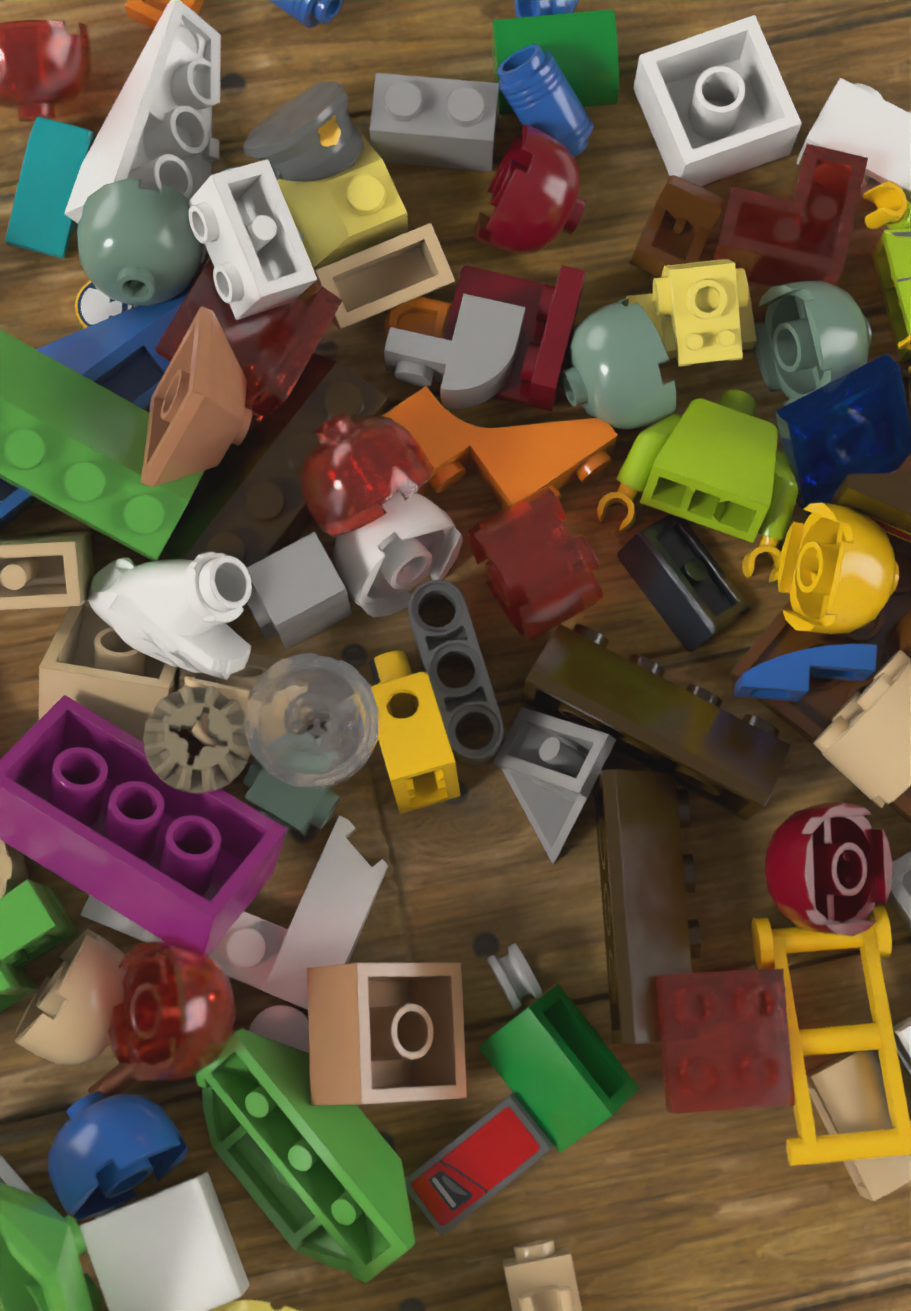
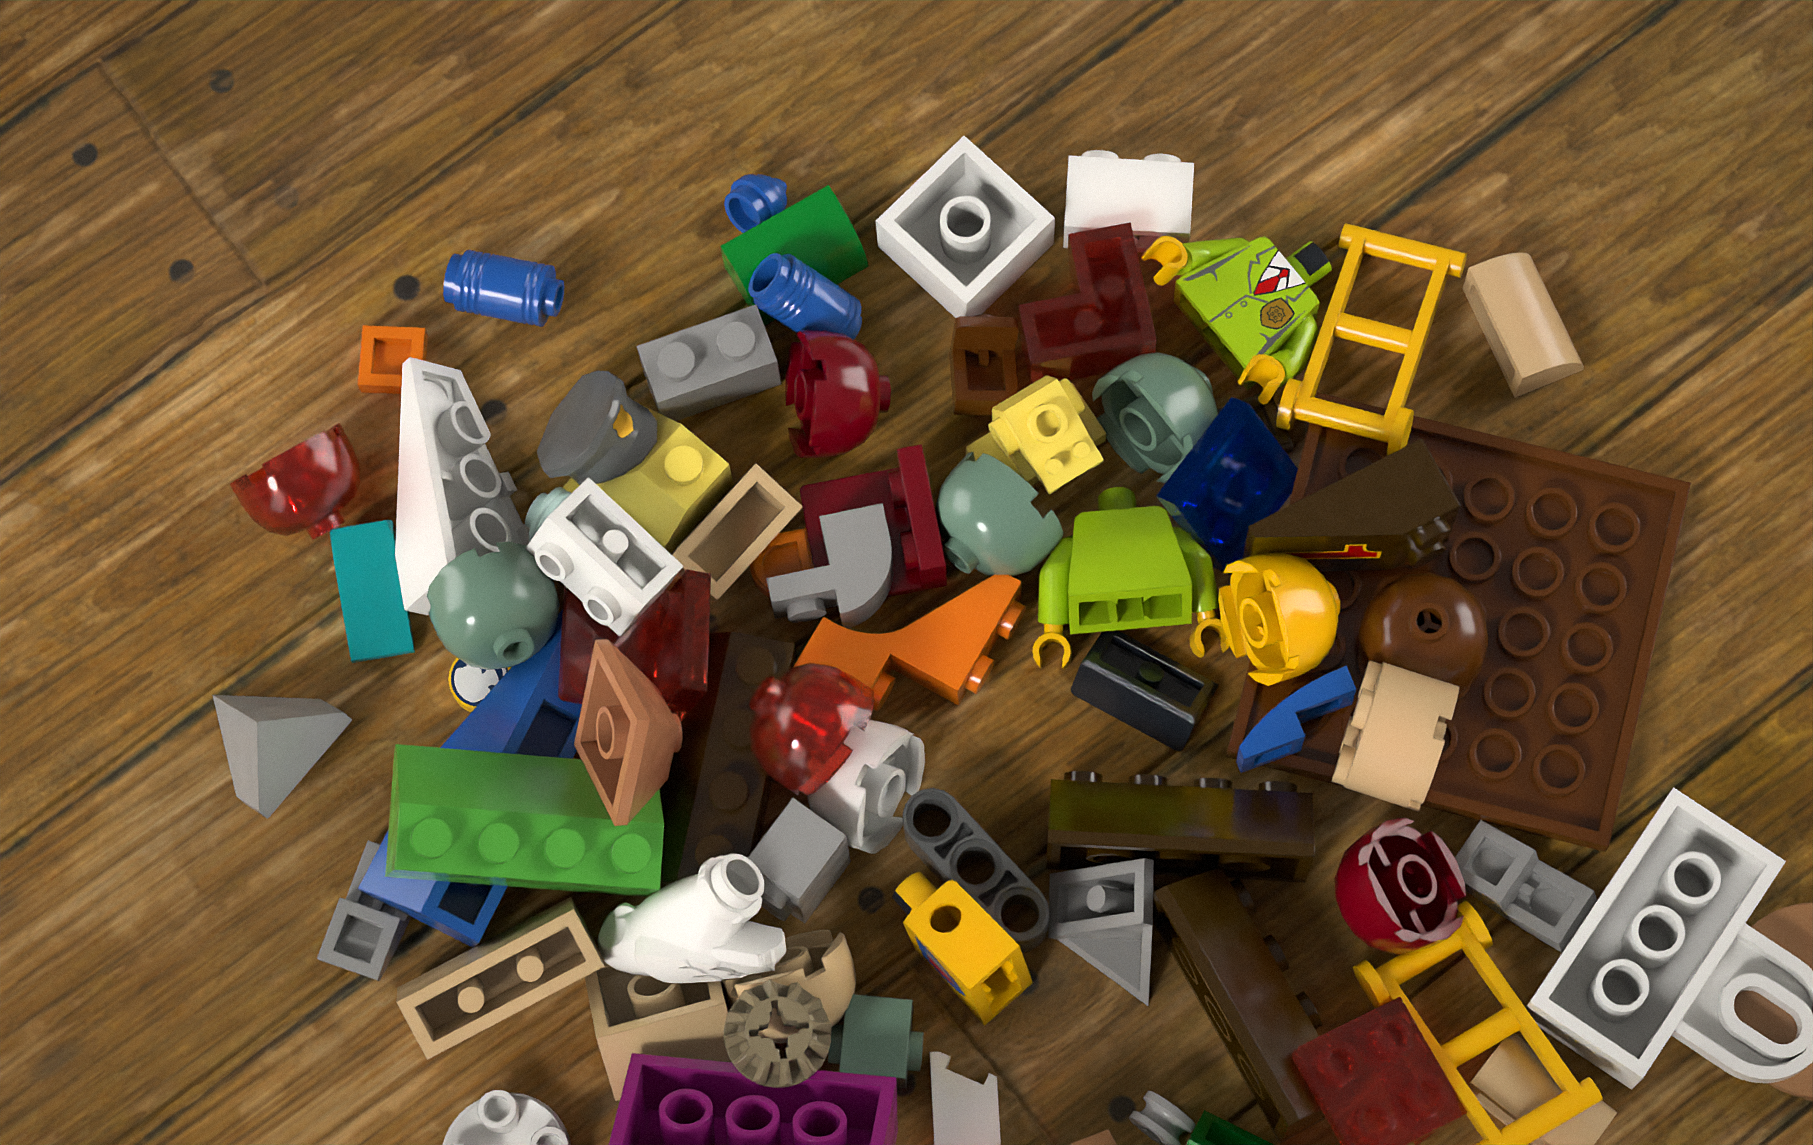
camera: 20 degrees left, 5 degrees down
clear cylinder [243,653,380,790] -> none
clear red brick [466,487,604,641] -> none

